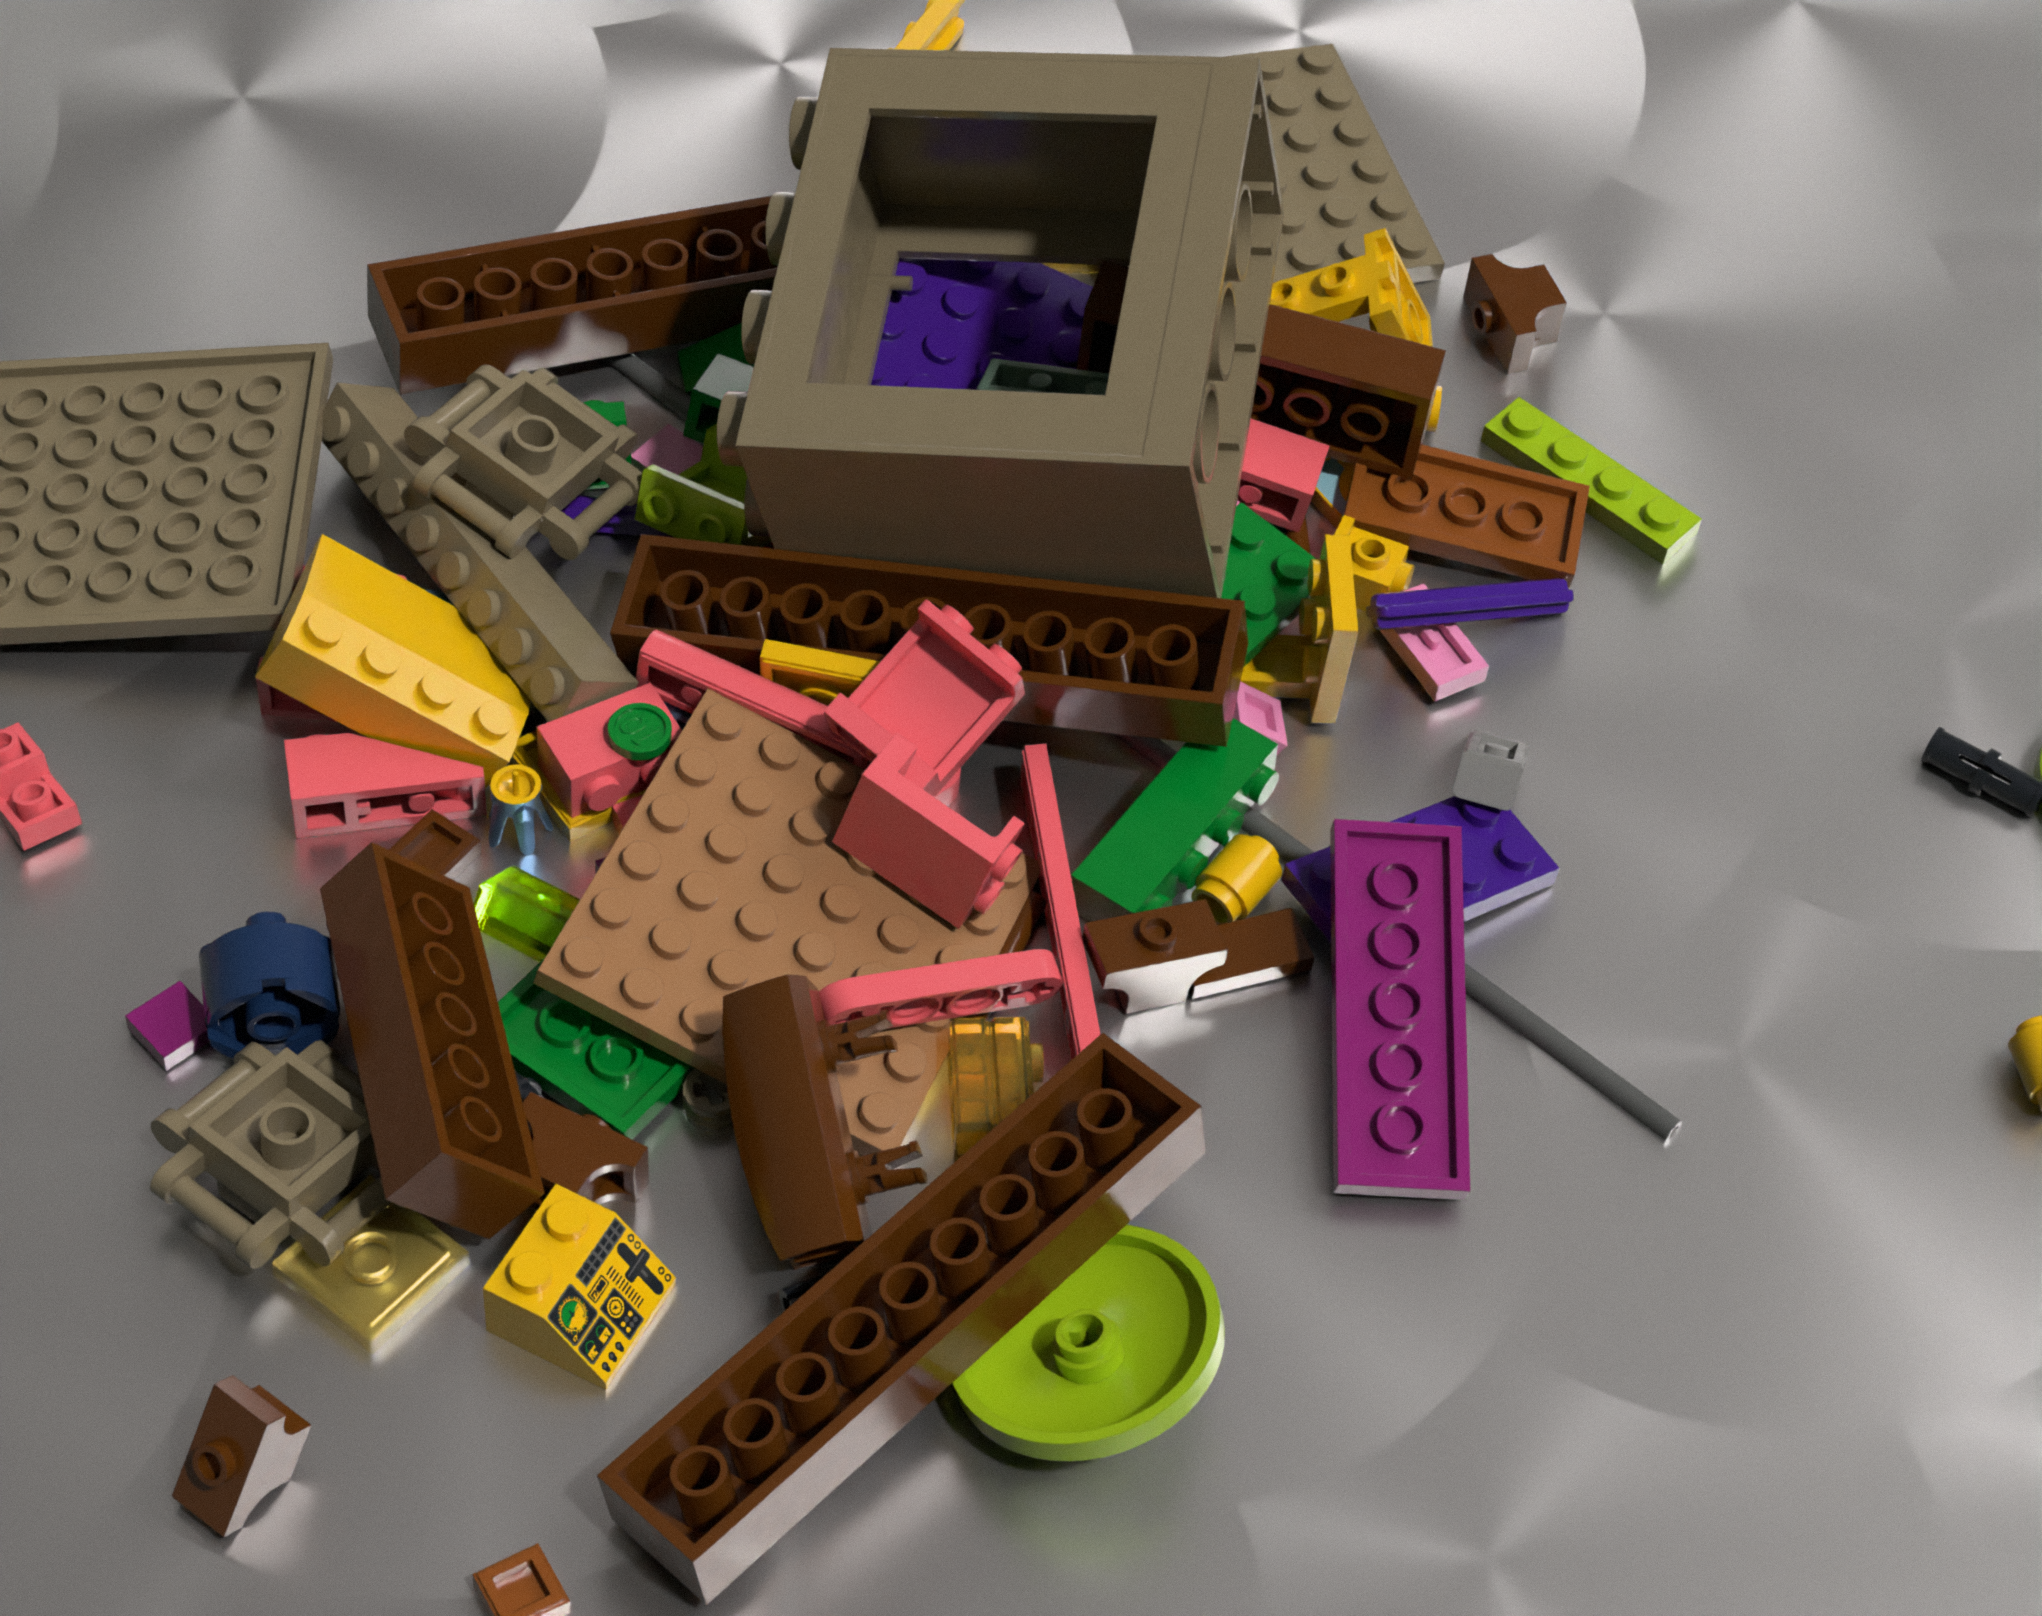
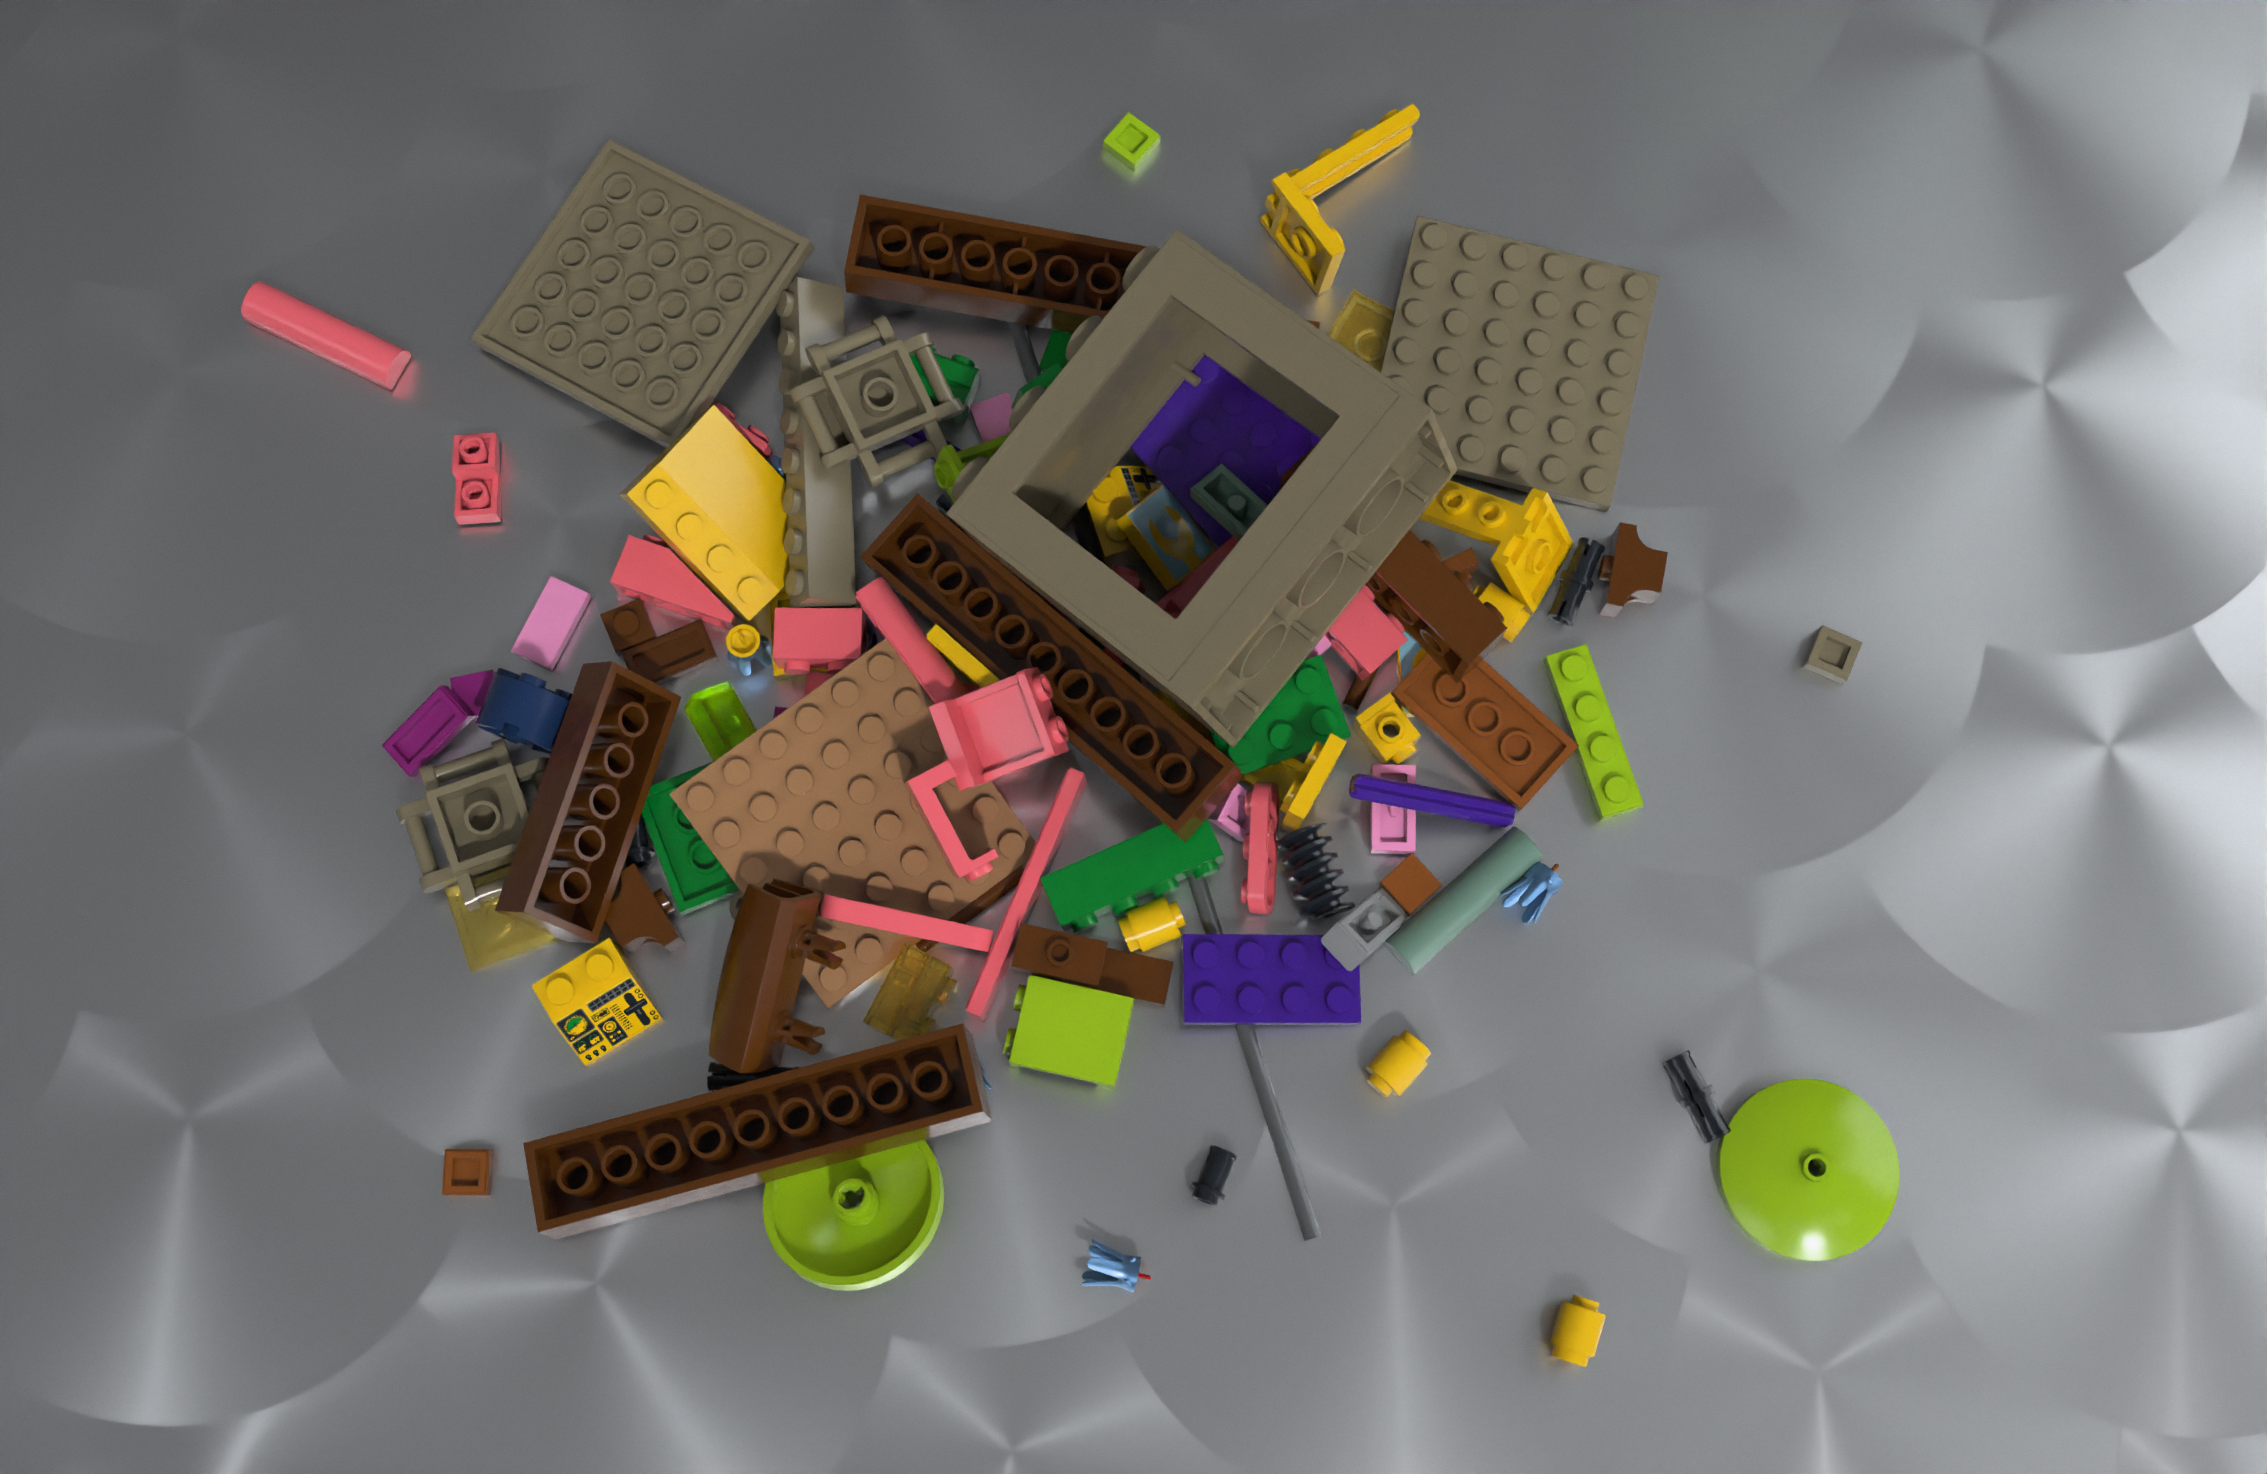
camera: 35 degrees right, 25 degrees up
reddish brown brick [172,1375,312,1537] -> none
green piece [608,703,672,760] -> none
magenta plate [1330,819,1471,1200] -> none
none -> magenta tile [382,685,475,777]
none -> bright pink tile [511,576,592,672]
none -> reddish brown plate [600,598,657,657]
none -> lime panel [1003,975,1134,1090]
none -> flat silver piece [1081,1239,1151,1292]
none -> lime tile [1103,112,1160,172]
none -> black pin [1191,1145,1238,1207]
none -> coral plate [1241,782,1280,914]
none -> black piece [1276,823,1355,921]
none -> yellow brick [1365,1030,1431,1098]
none -> dark orange tile [1379,853,1442,916]
none -> sand green brick [1383,827,1543,976]
none -> flat silver piece [1500,862,1563,924]
none -> black pin [1547,537,1605,626]
none -> dark tan tile [1803,625,1863,684]

